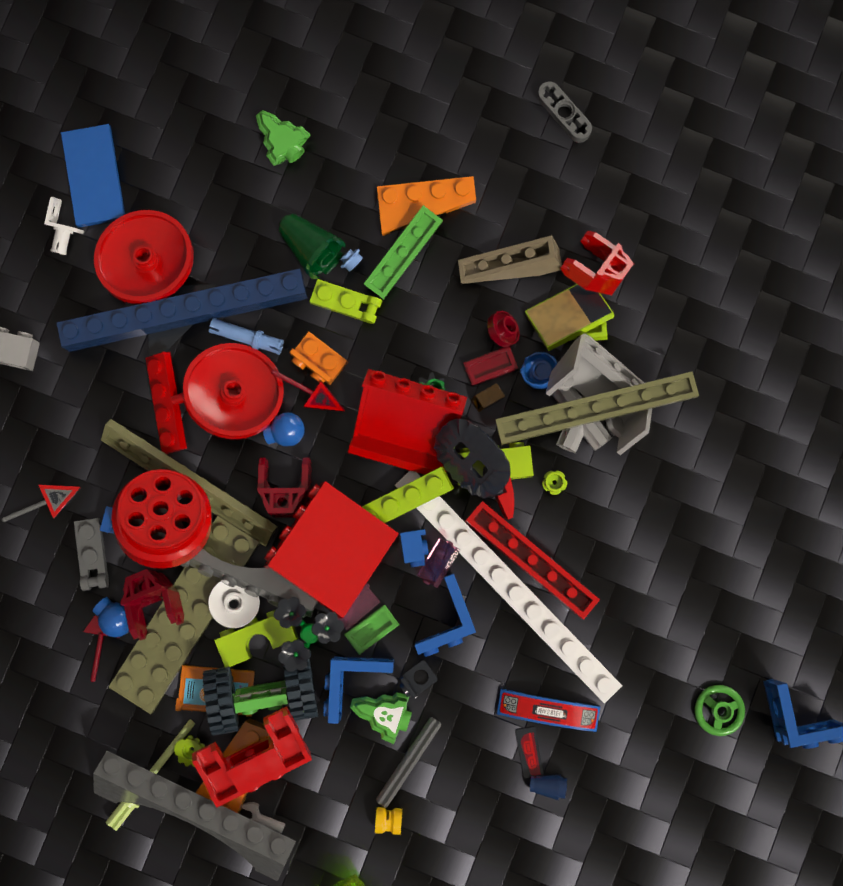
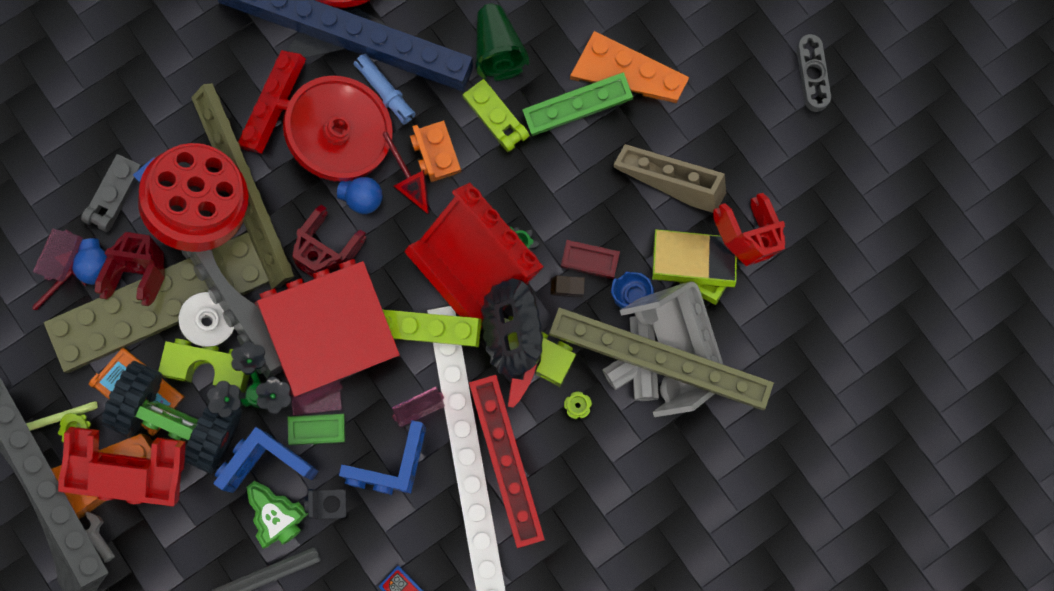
camera: 30 degrees right, 5 degrees down
piece [2,485,80,522] -> none
medium blue plate [340,249,363,272] -> none
blue brick [400,529,429,567] -> none
dark red plate [487,311,520,347] -> none
none -> clear pink piece [33,228,83,282]

